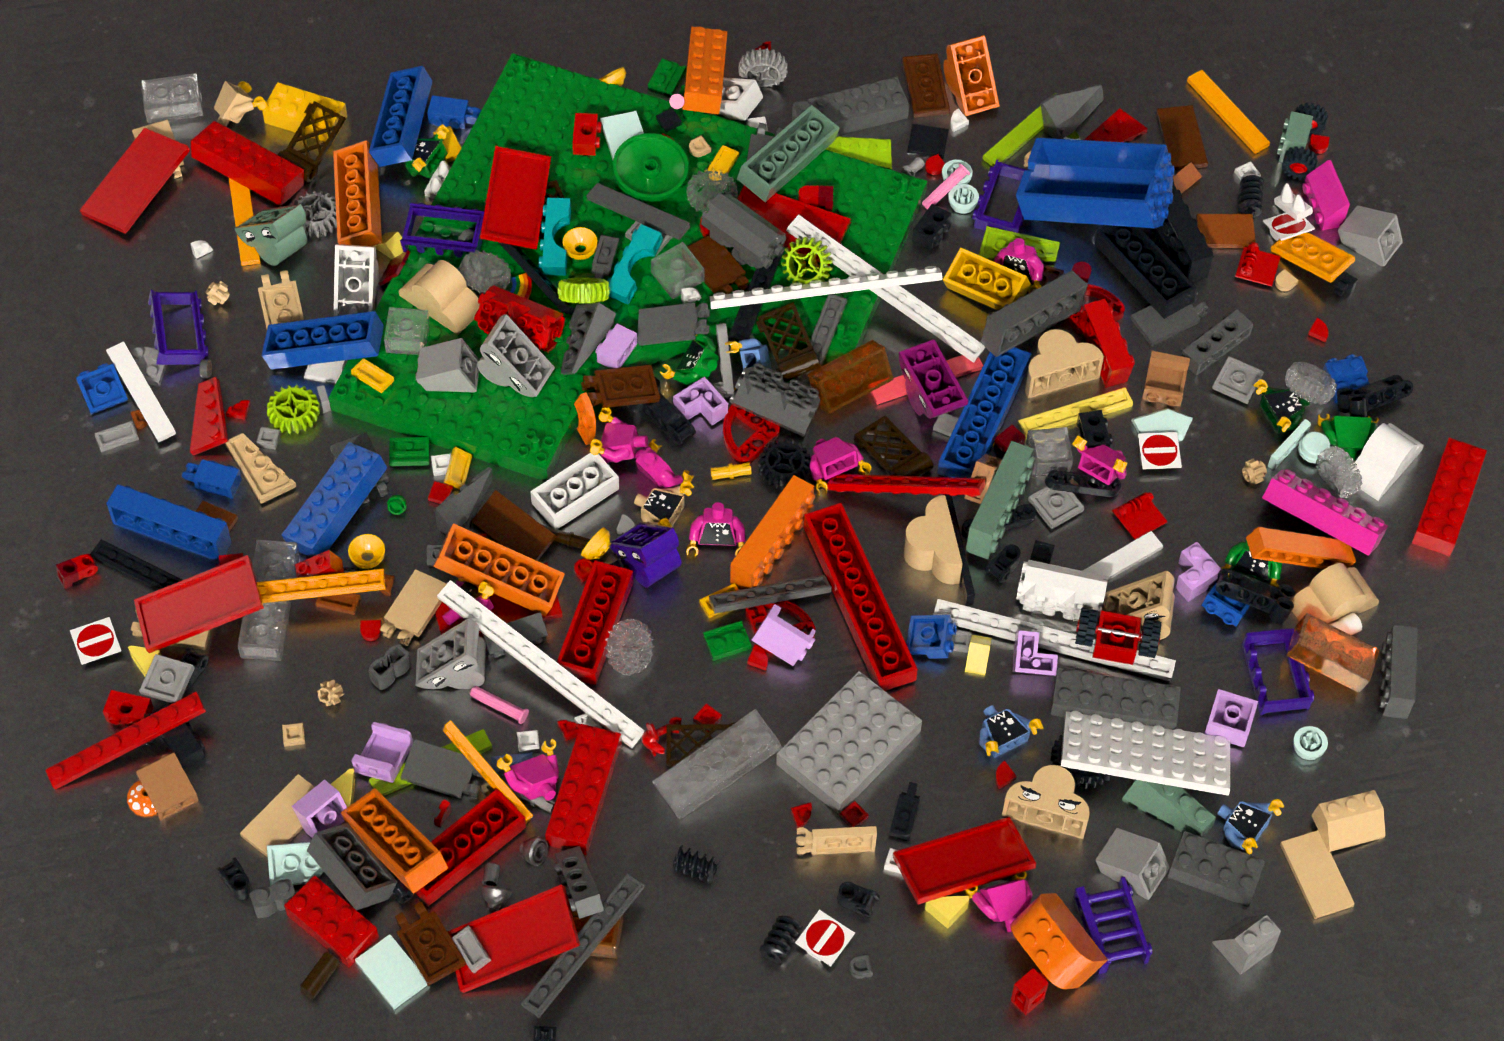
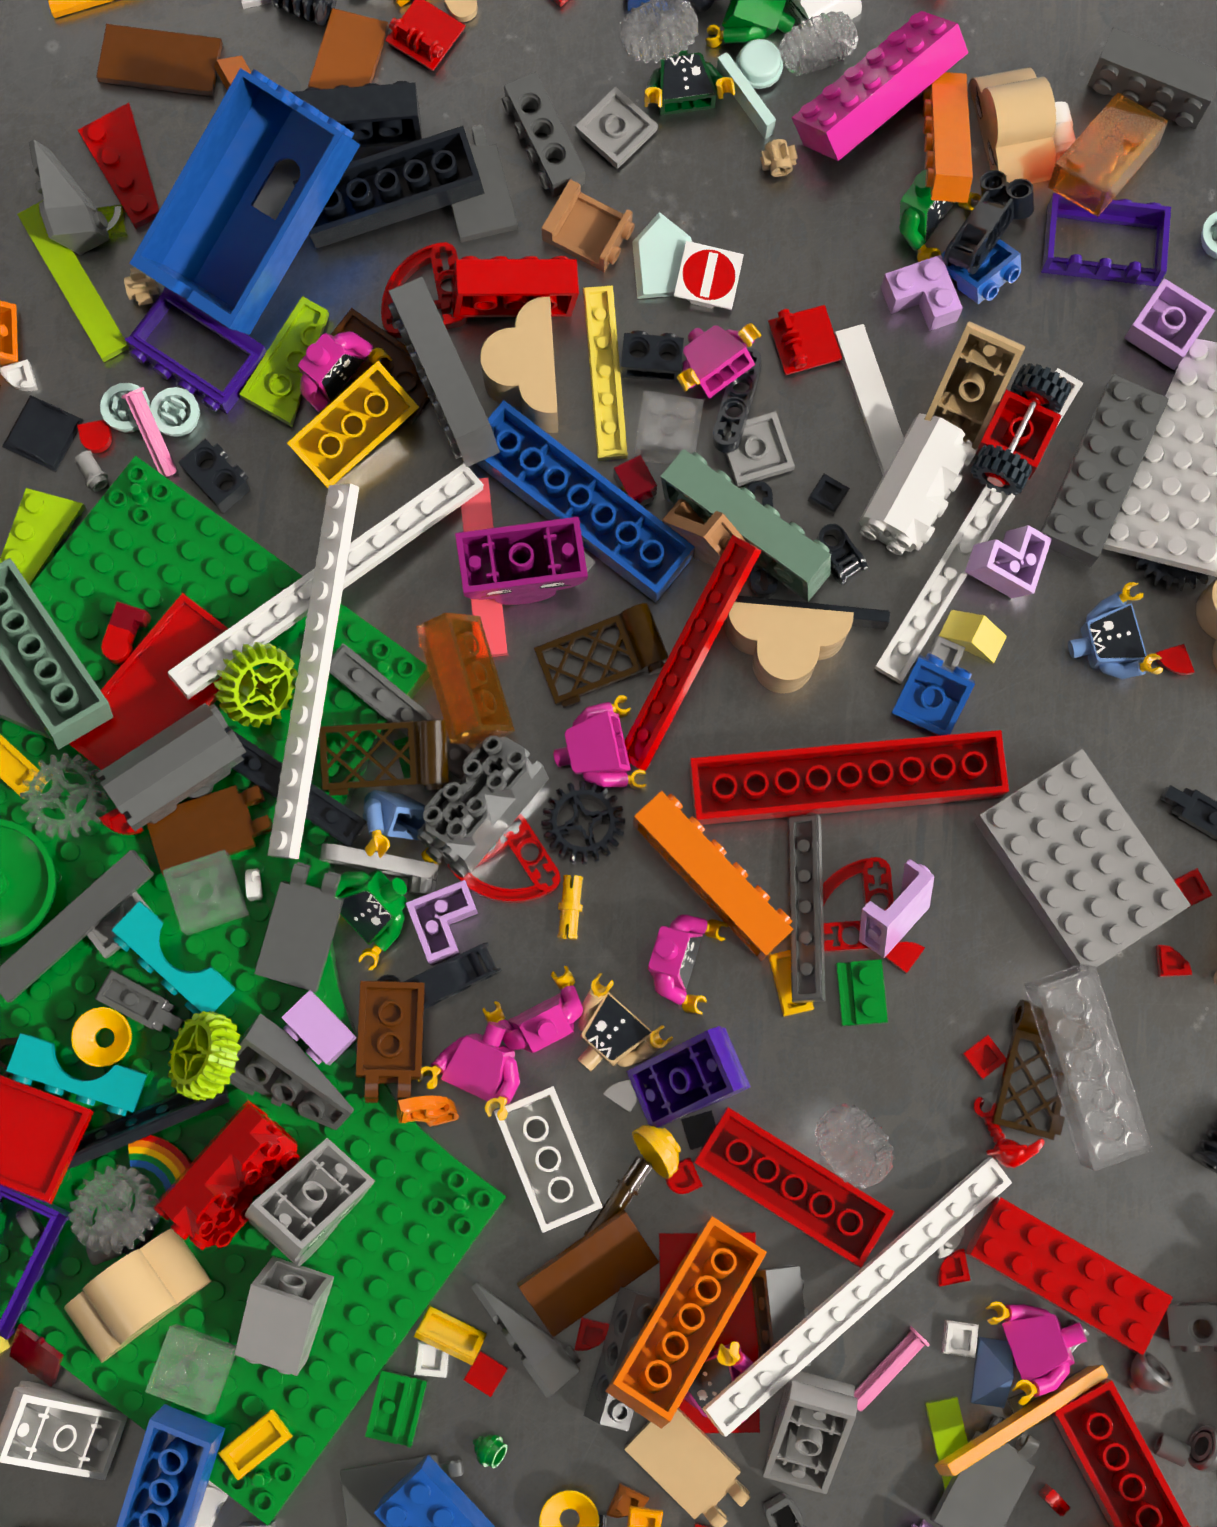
camera: 75 degrees left, 20 degrees up
red tile [1071,261,1092,283] -> none

